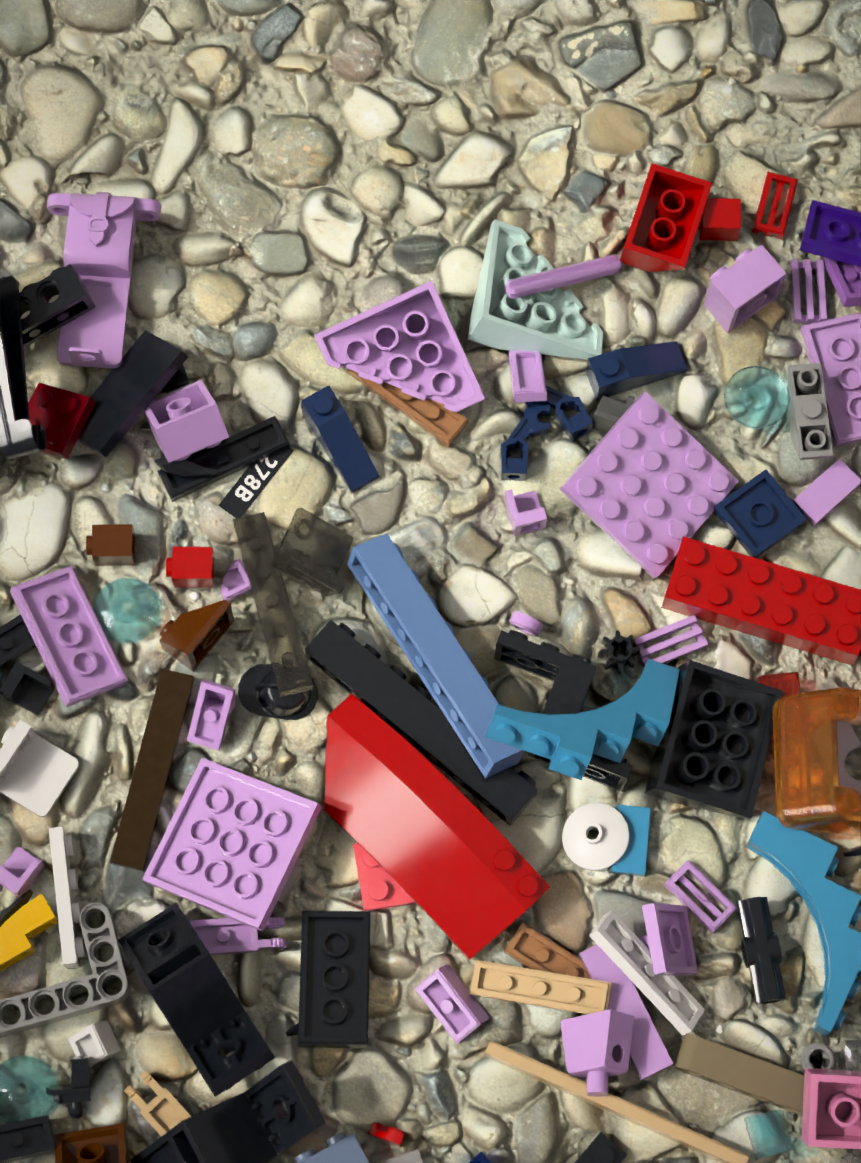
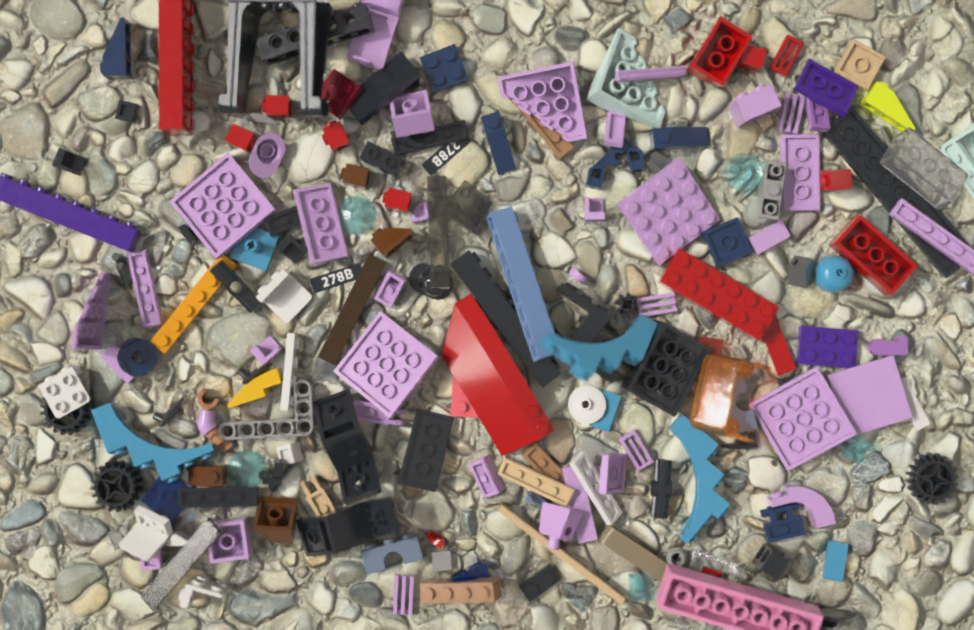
camera: 15 degrees right, 15 degrees up
none -> black sticker [310,263,362,293]
none -> red brick [322,120,351,152]
none -> black brick [359,141,404,178]
none -> dark blue plate [419,44,469,94]
none -> sand blue bar [525,491,547,509]

